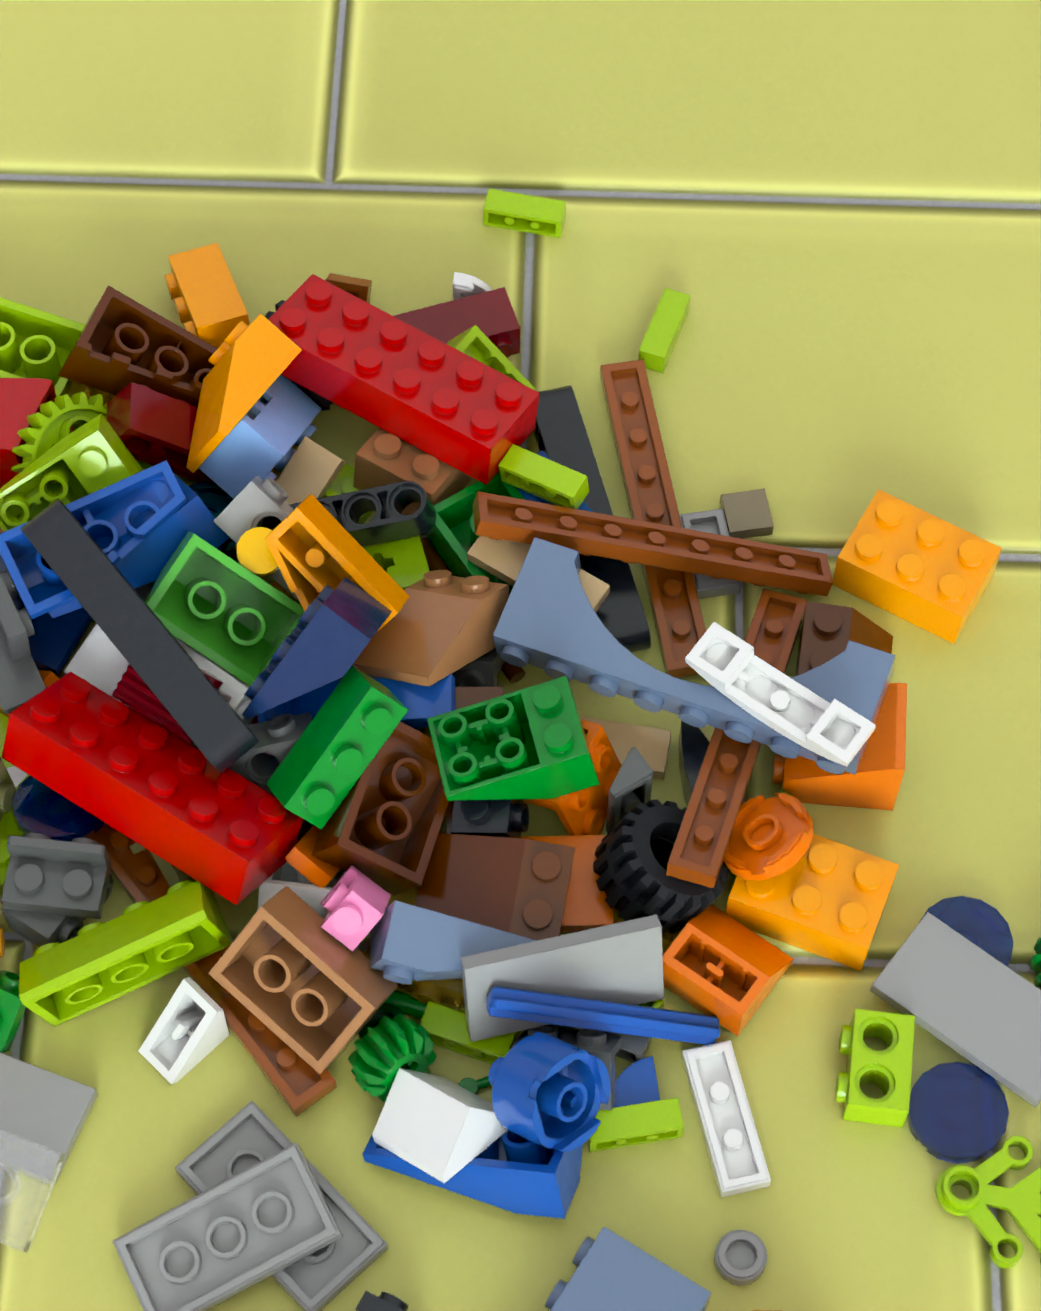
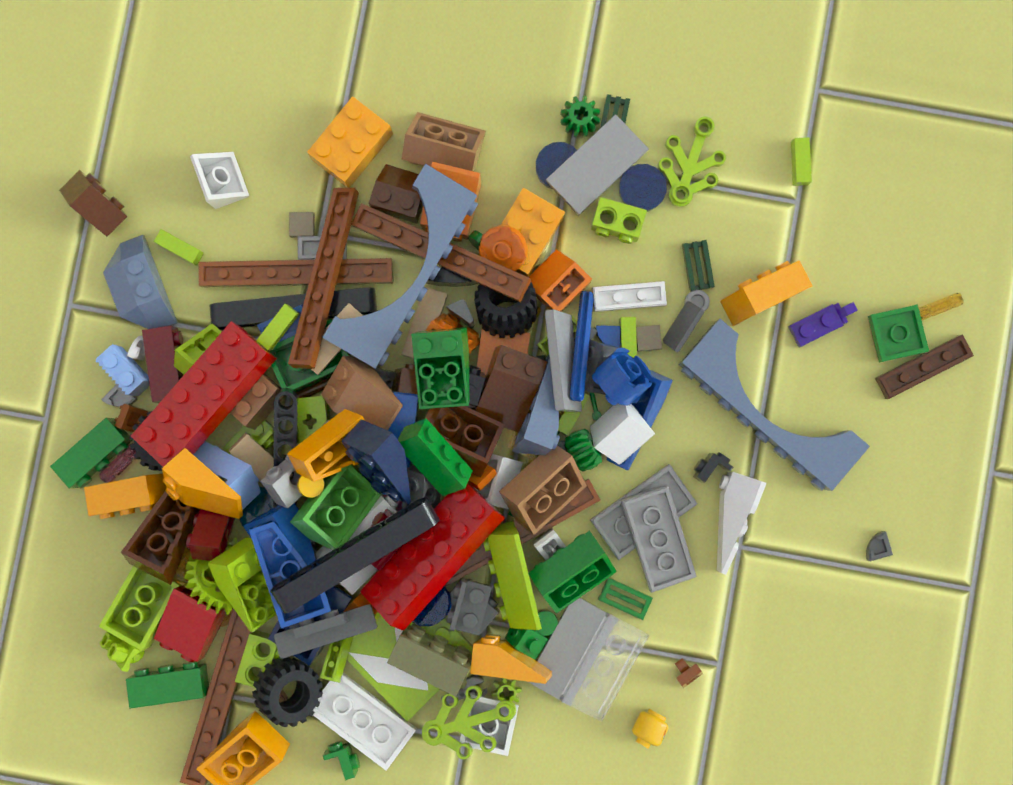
camera: 80 degrees left, 25 degrees up
bright pink brick [321,865,391,951] -> none
lime piece [483,188,566,238] -> none
white slope [685,622,876,766] -> none
none -> green brick [50,417,133,489]
none -> reddish brown brick [59,170,128,237]
none -> light blue brick [96,344,150,396]
none -> clear pink axle [99,443,136,483]
none -> light grey tile [101,384,138,407]
none -> sand blue wedge [103,235,178,329]
none -> white slope [190,152,249,209]
none -> medium nougat slope [402,112,486,171]
none -> green brick [528,530,617,614]
none -> green tile [536,610,558,636]
none -> green tile [598,578,653,620]
none -> dark tan tile [636,325,662,352]
none -> dark grey slope [663,301,704,353]
none -> dark green tile [682,240,715,292]

